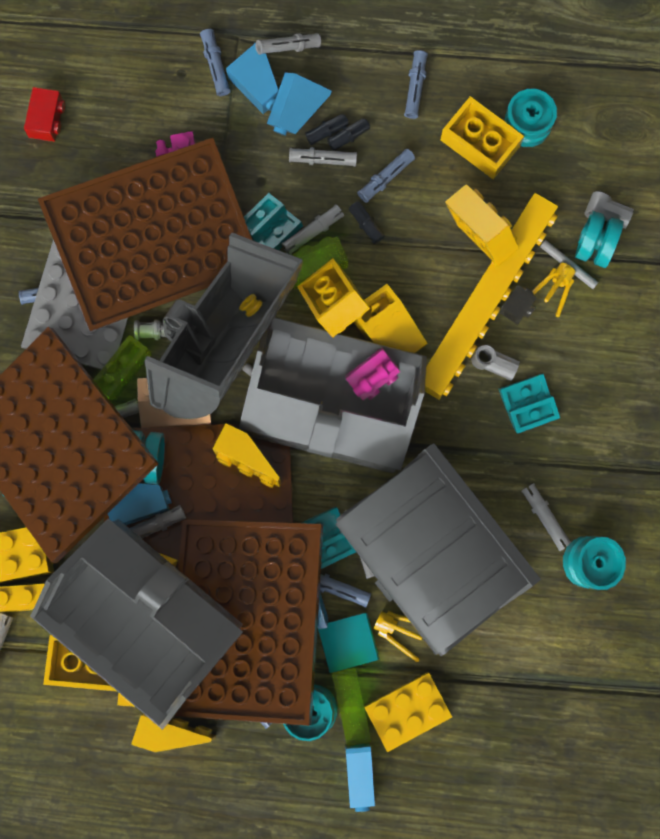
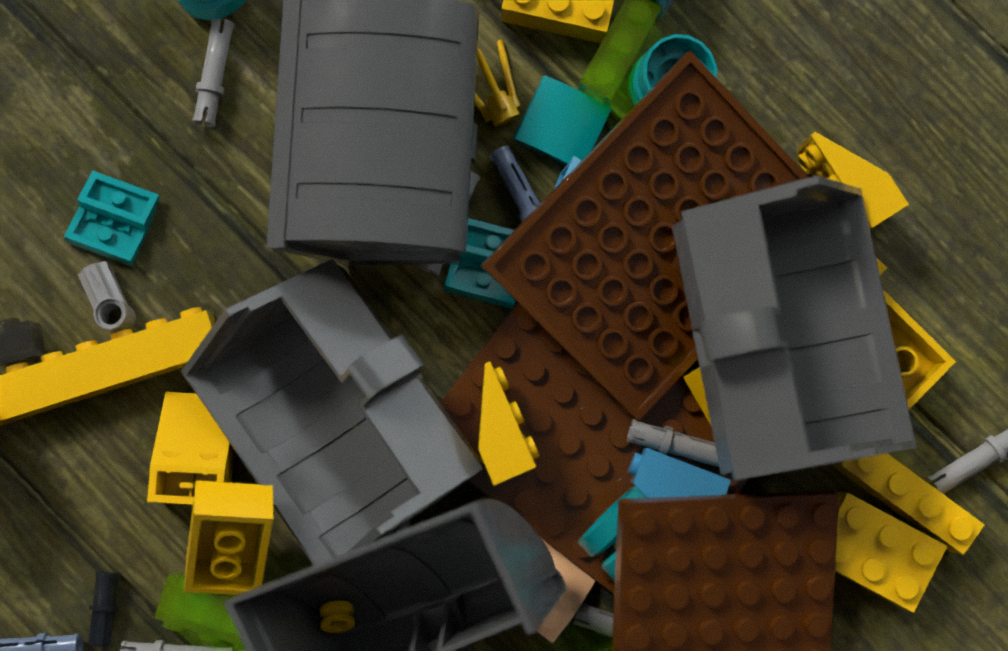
camera: 140 degrees left, 5 degrees up
dark pink brick [345,347,400,401] -> none

